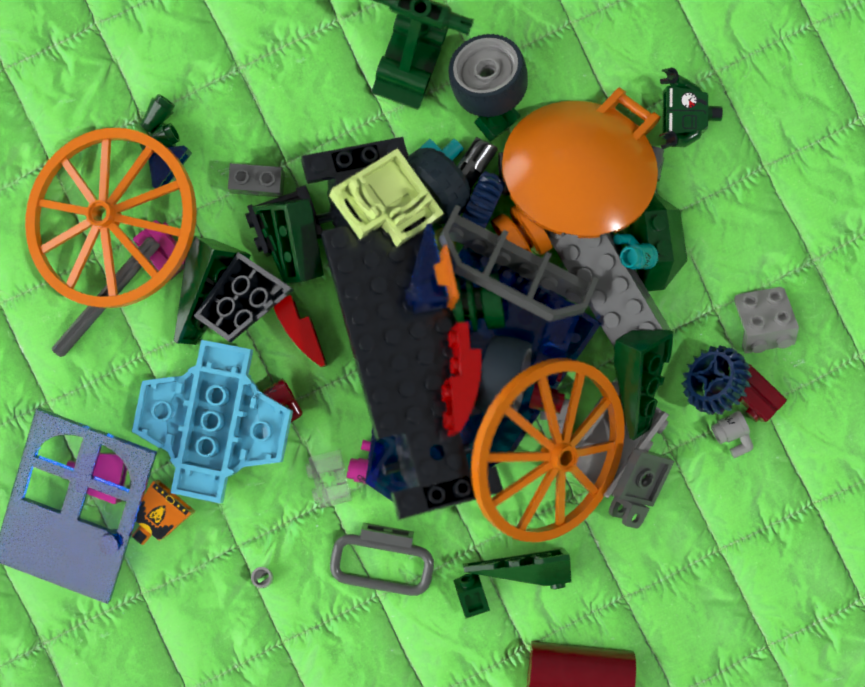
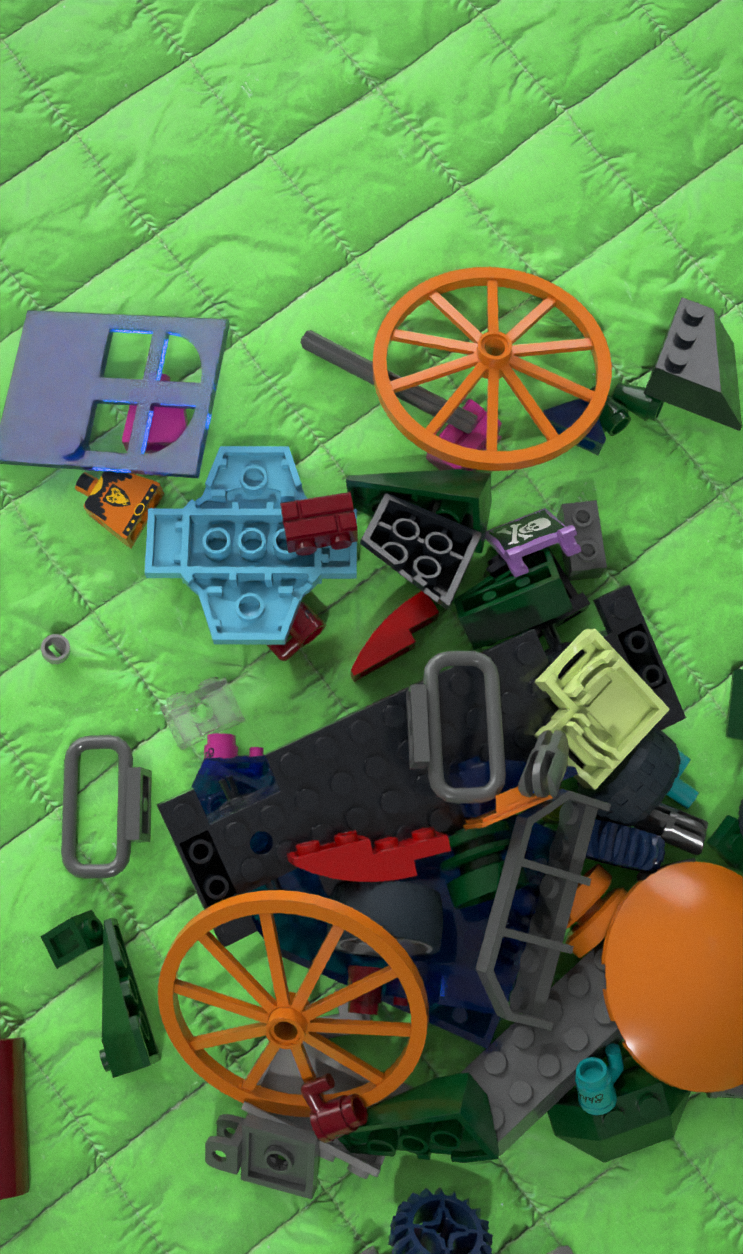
camera: 80 degrees right, 10 degrees down
none -> dark red brick [280,492,358,555]
none -> dark red piece [300,1073,368,1143]
none -> dark grey bar [406,651,506,804]
none -> flag [485,508,582,577]
none -> dark grey arm [518,730,569,798]
none -> wedge [643,297,742,431]

